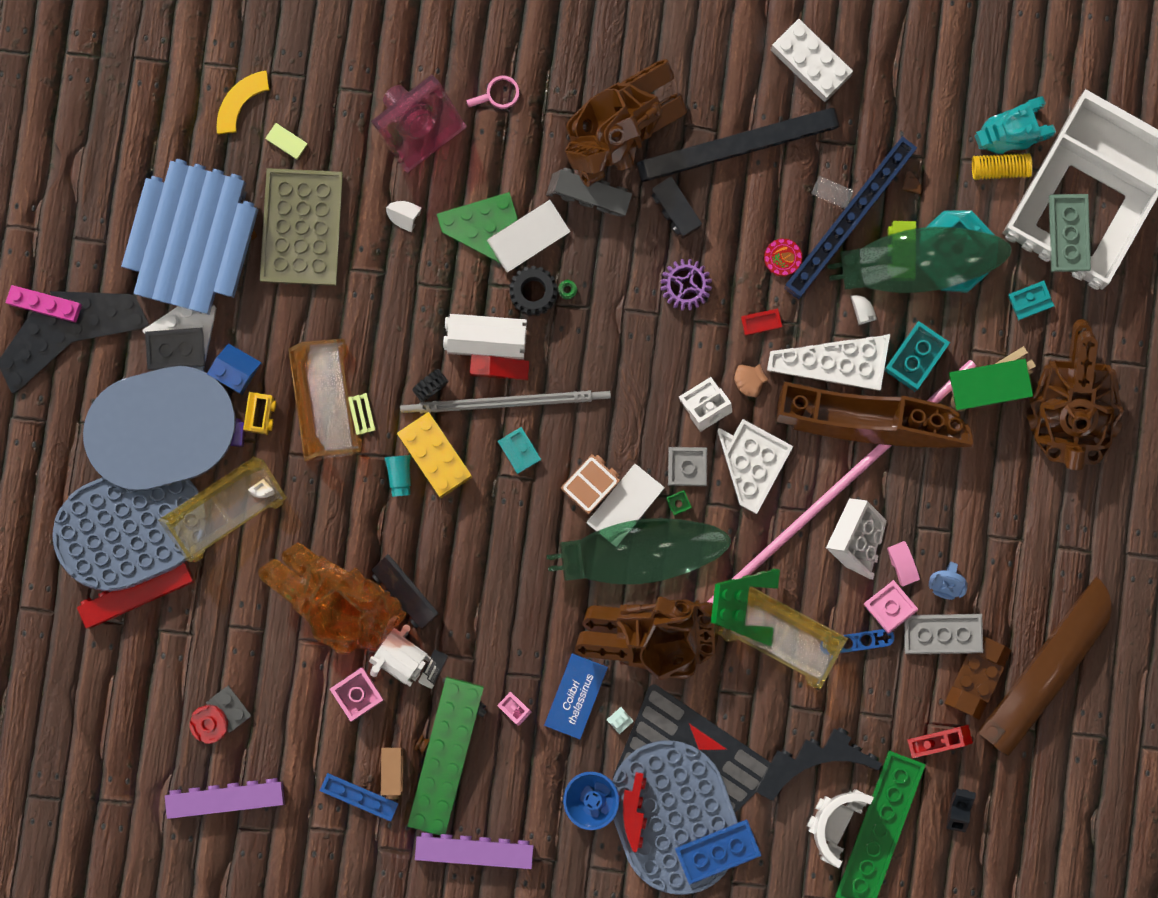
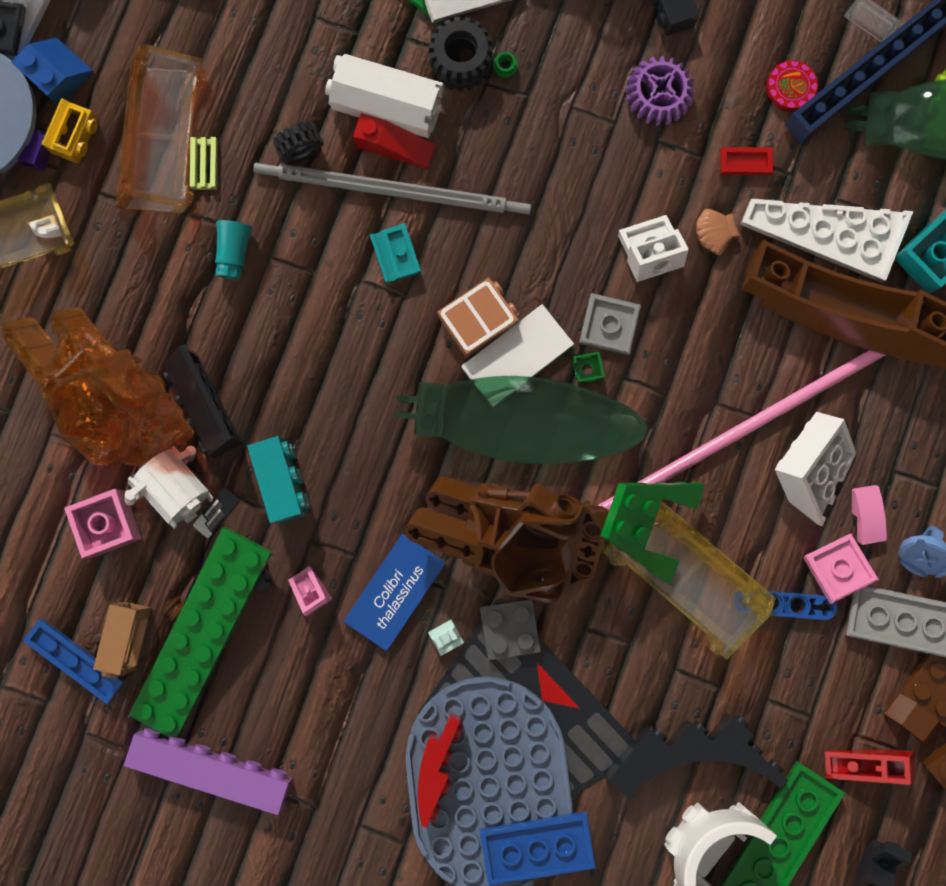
camera: 10 degrees right, 0 degrees up
yellow brick [397,412,472,499] -> none
blue piece [563,772,620,830] -> none
white wing [717,419,793,514] -> none
white brick [851,295,877,325] -> none
none -> teal brick [247,436,311,524]
none -> dark grey plate [480,599,540,660]

